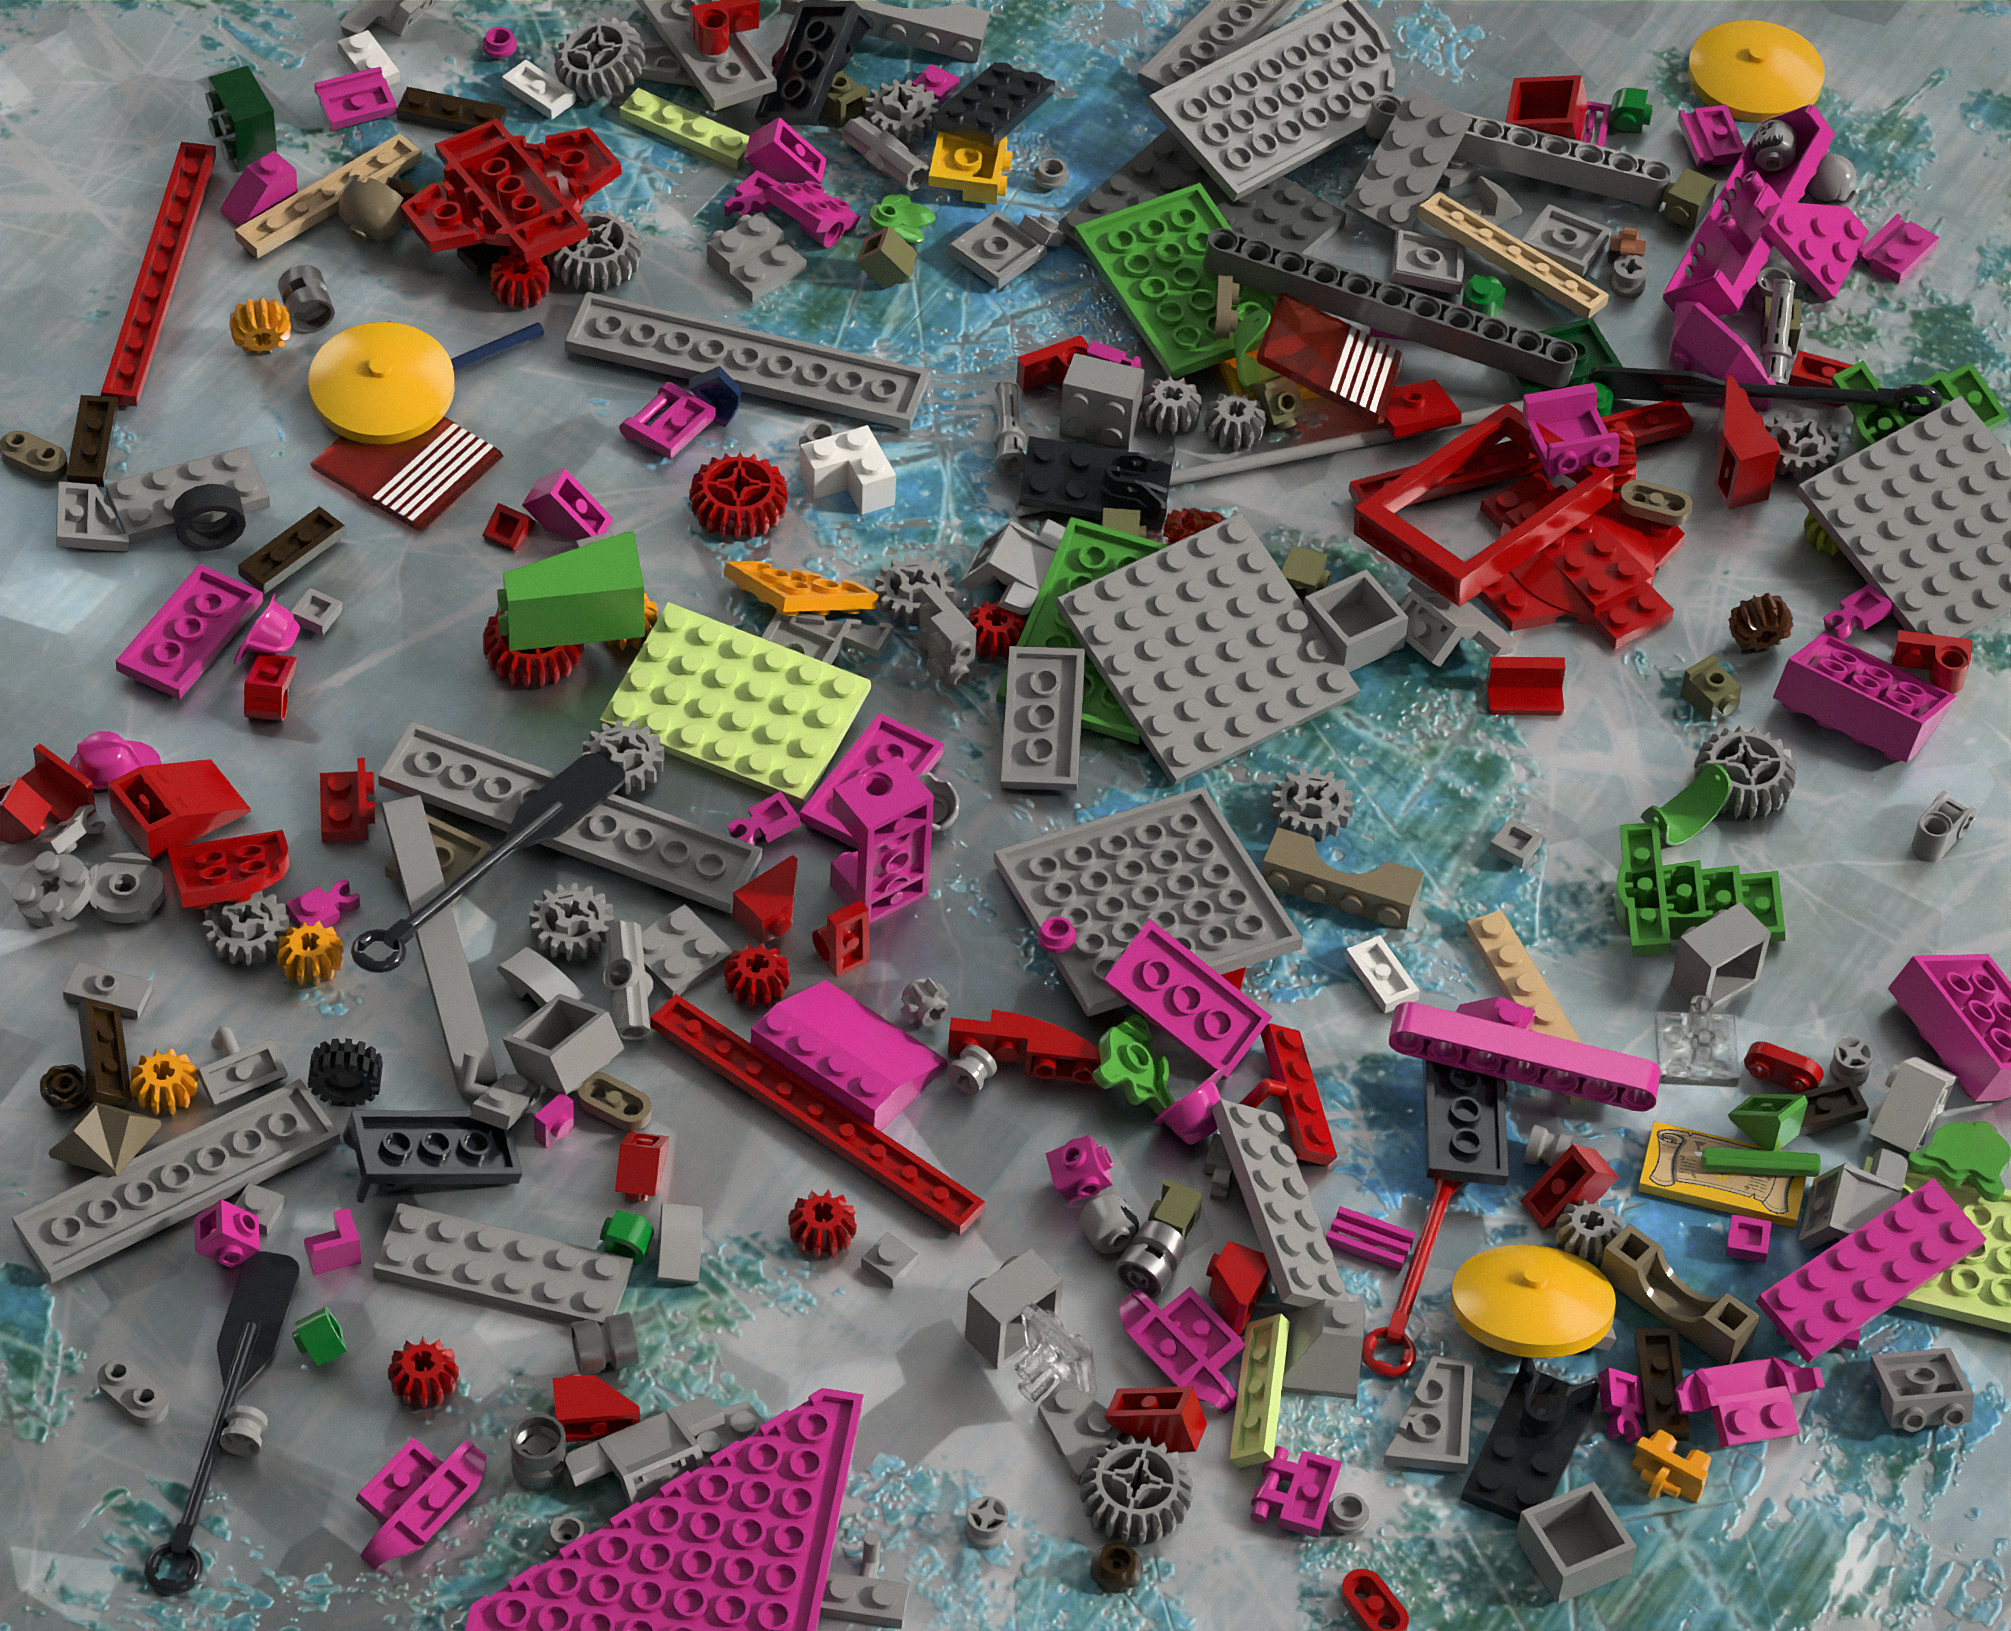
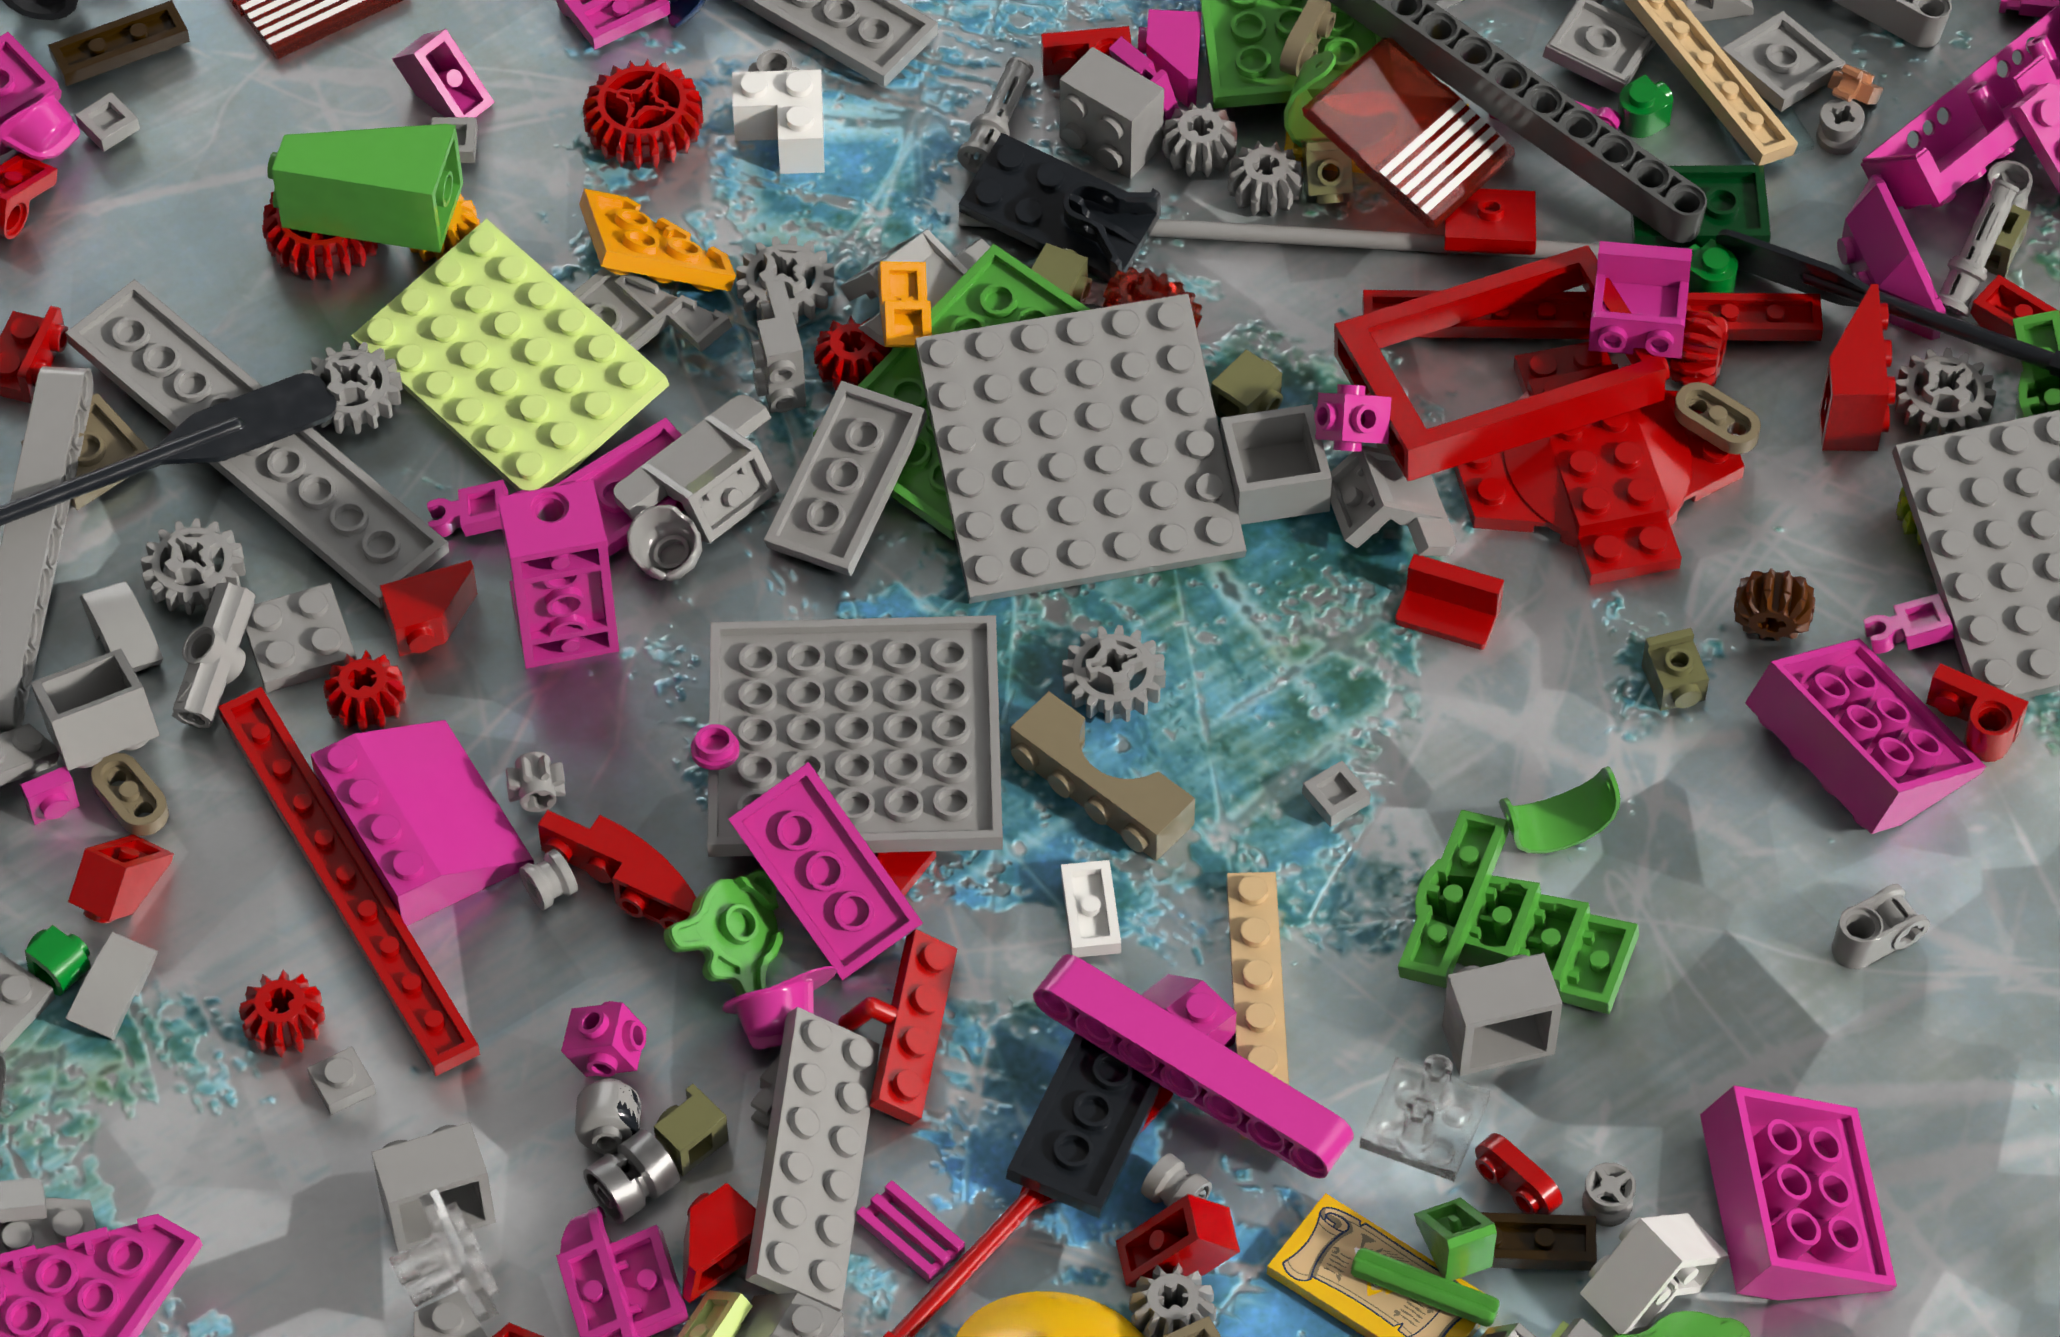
camera: 25 degrees right, 5 degrees up
red slope [482,503,536,550] -> none
red plate [812,900,870,977] -> none
olive brick [1662,168,1717,230] -> none
light grey gear [1694,725,1797,820] -> none
none -> light grey plate [613,395,779,543]
none -> light orange slope [877,261,932,348]
none -> dark pink slope [1138,9,1202,108]
none -> dark pink brick [1314,384,1391,452]

